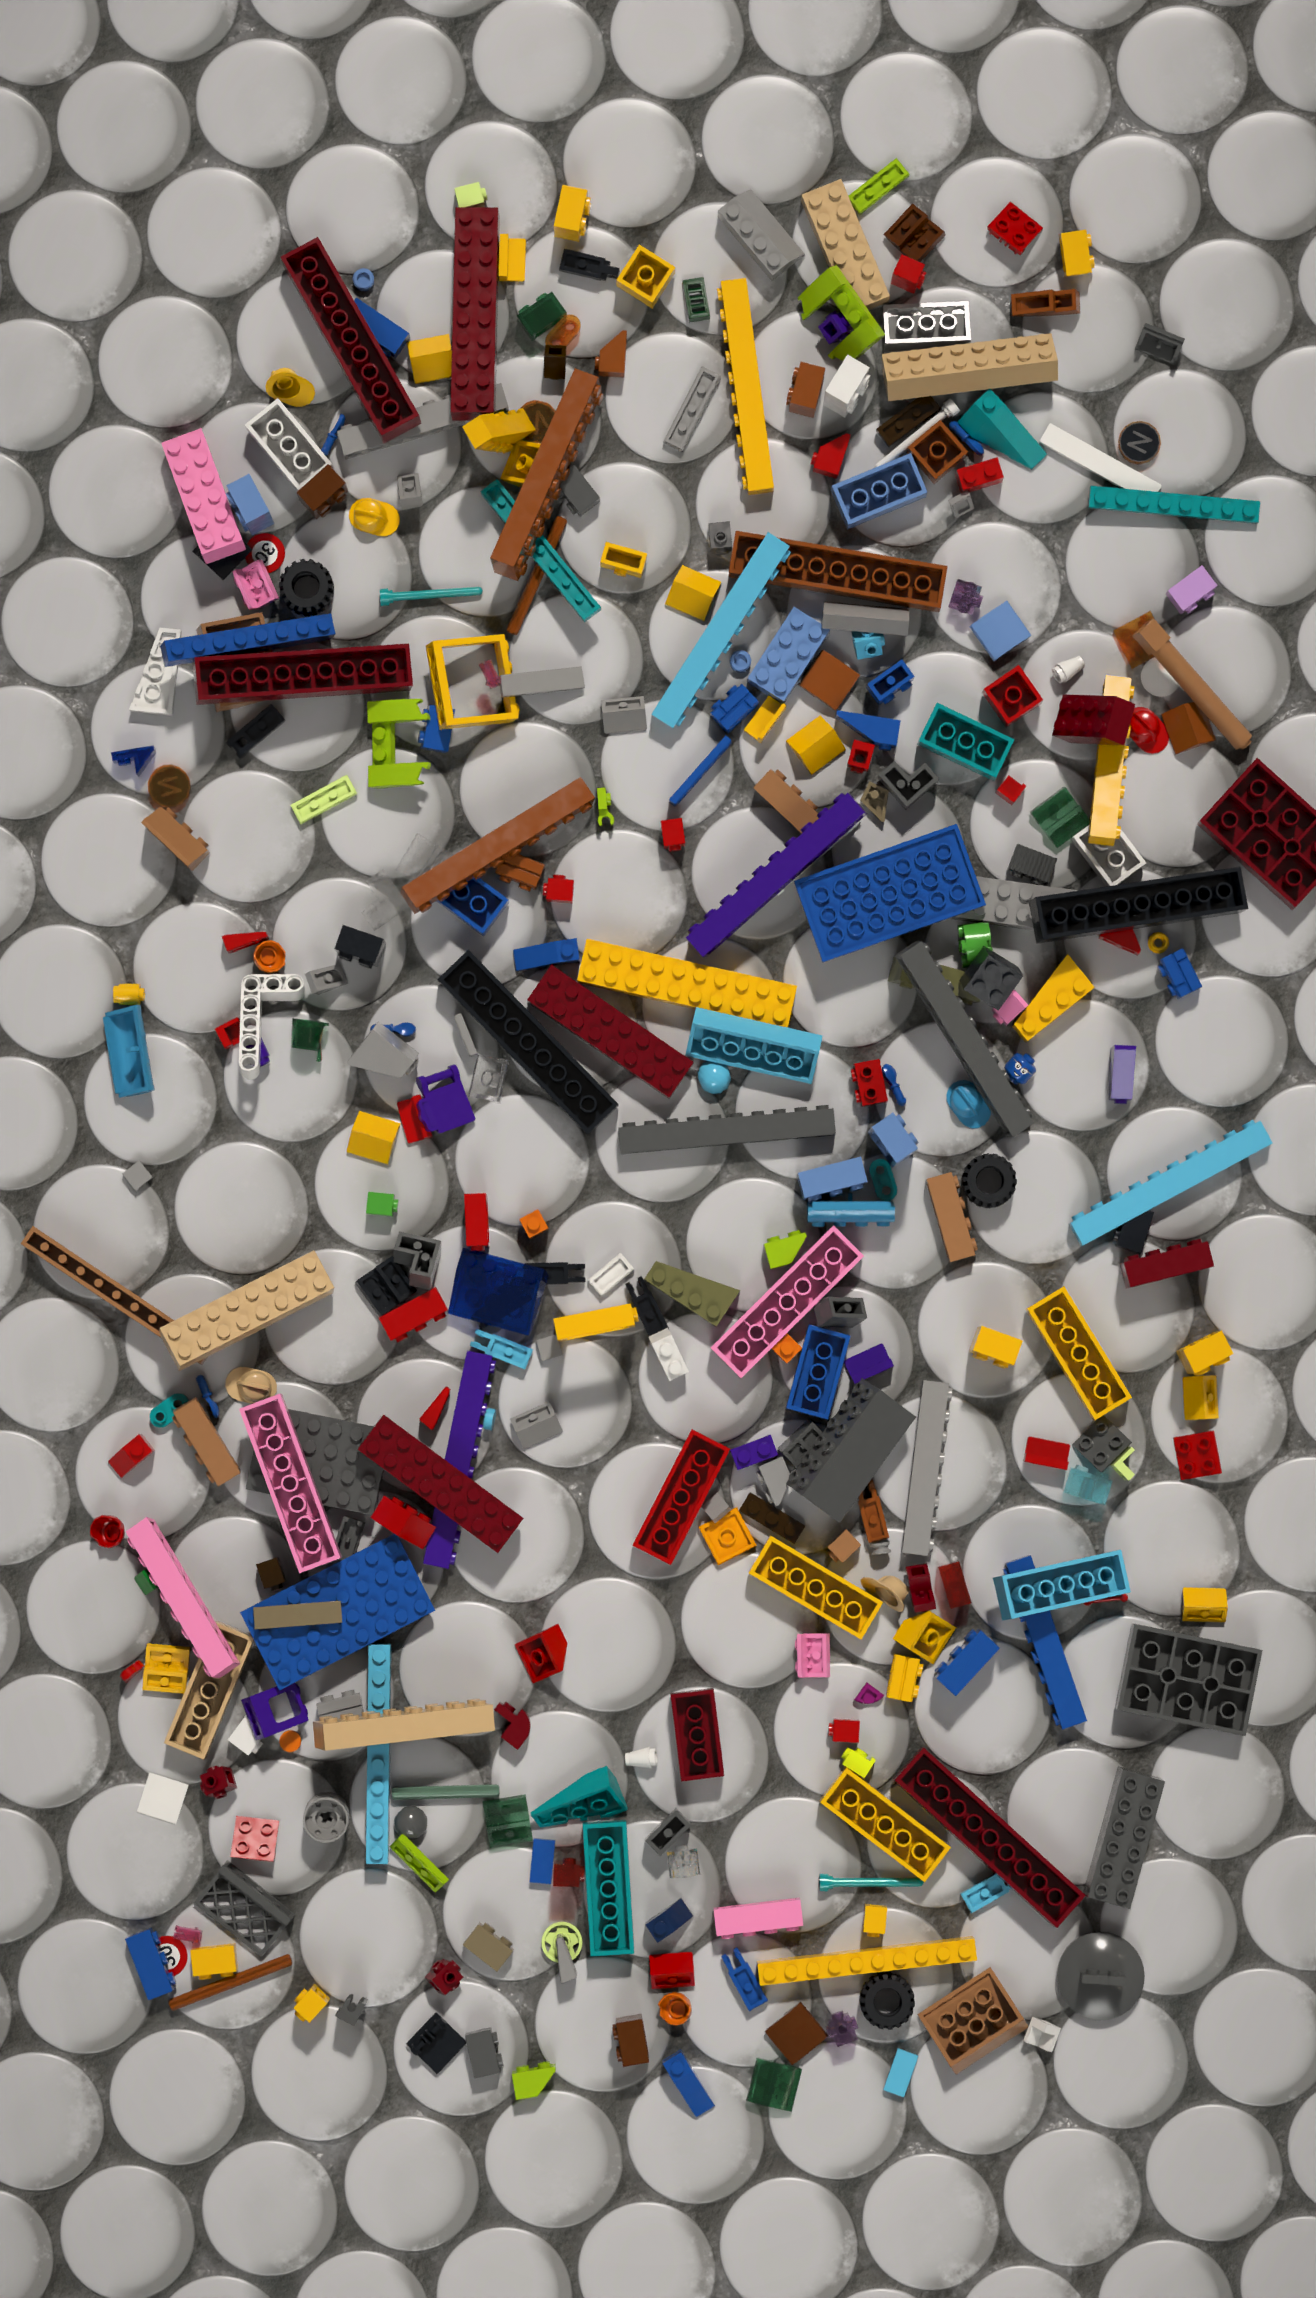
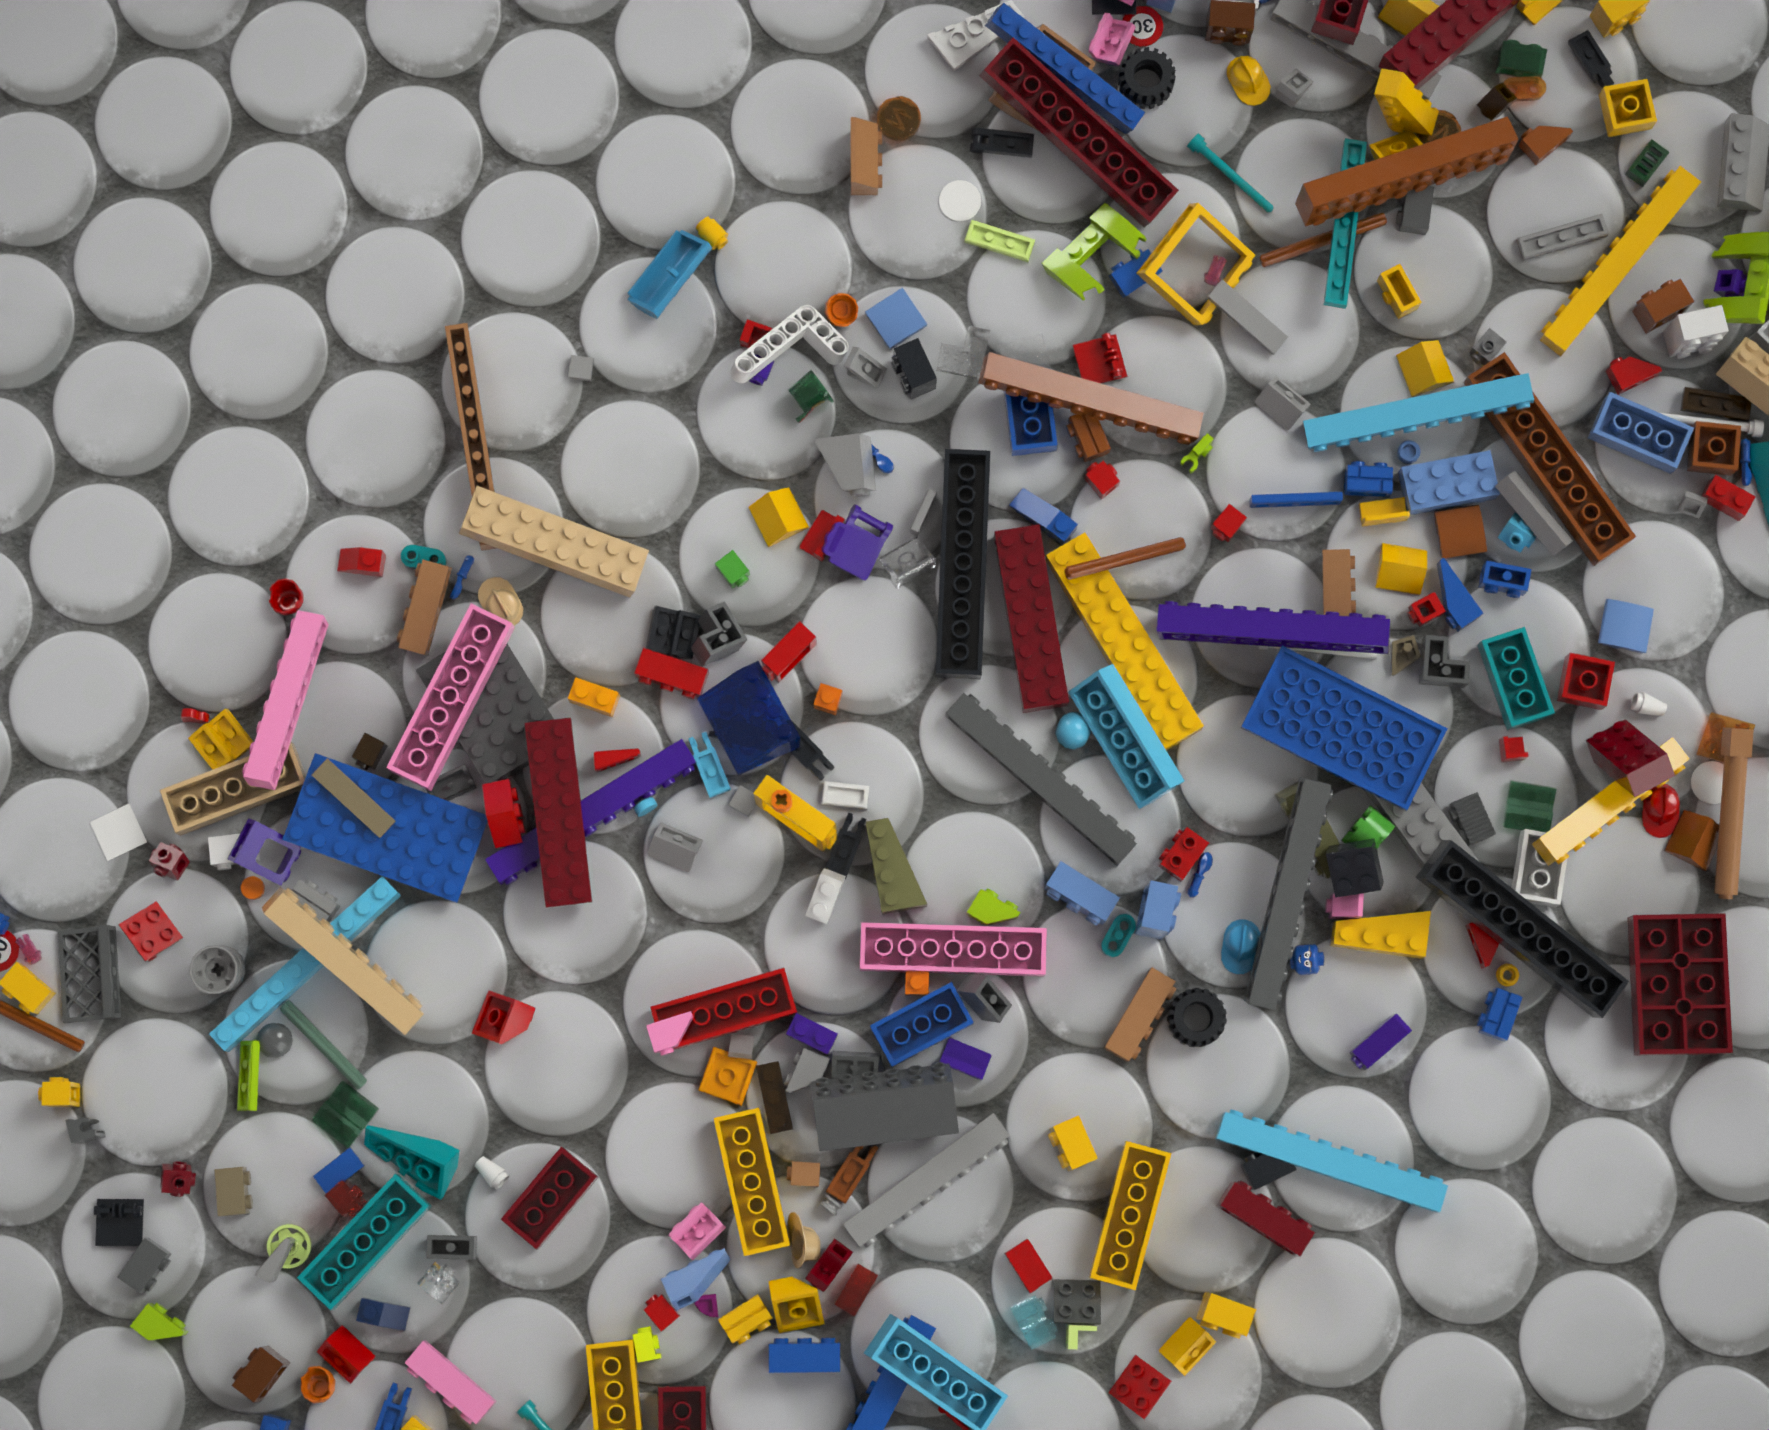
camera: 45 degrees right, 5 degrees down
clear blue slope [111,745,156,777] -> none
green slope [134,1569,158,1595] -> none
red slope [222,931,269,954] -> none
dark red brick [494,1702,531,1750] -> none
dark azure container [807,1193,895,1227] -> none
clear purple brick [948,579,983,615] -> none
none -> light orange brick [568,677,620,718]
none -> bright pink slope [646,1011,693,1056]
none -> medium blue slope [661,1248,730,1311]
none -> orange bush [771,790,792,813]
none -> medium blue tile [865,287,927,350]
none -> white sticker [939,180,981,221]
none -> dark orange axle [1064,537,1186,580]
none -> red hinge [1073,333,1128,384]

